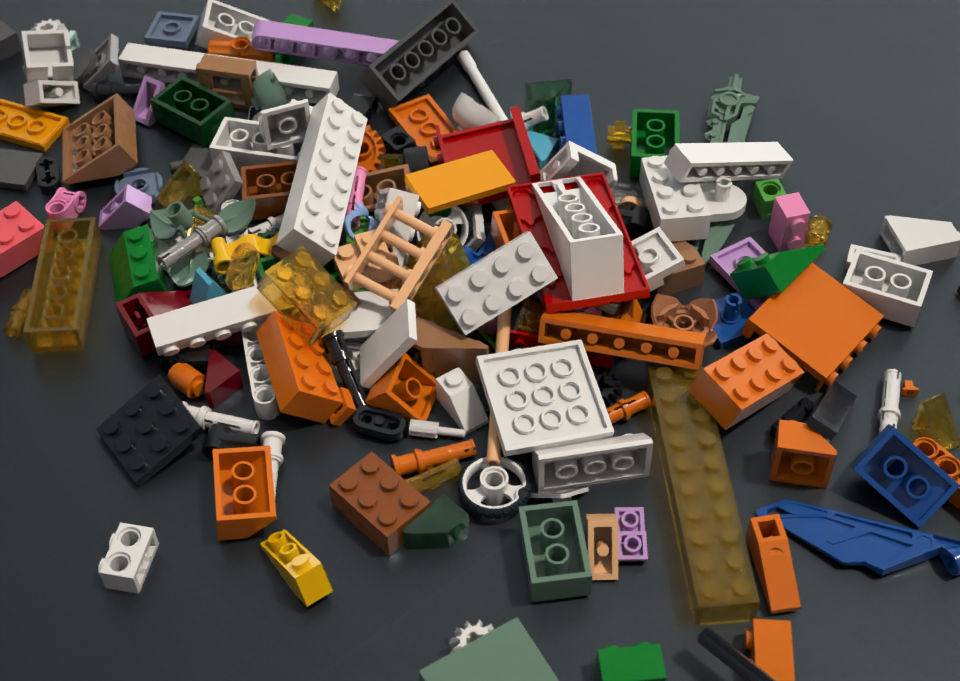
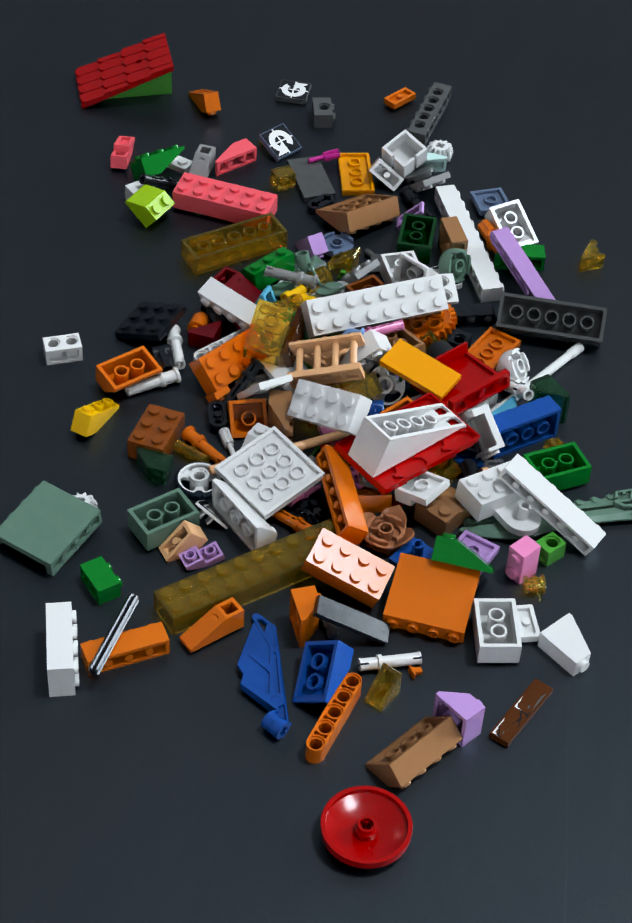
camera: 60 degrees right, 5 degrees down
bright pink piece [45,187,87,232] -> none

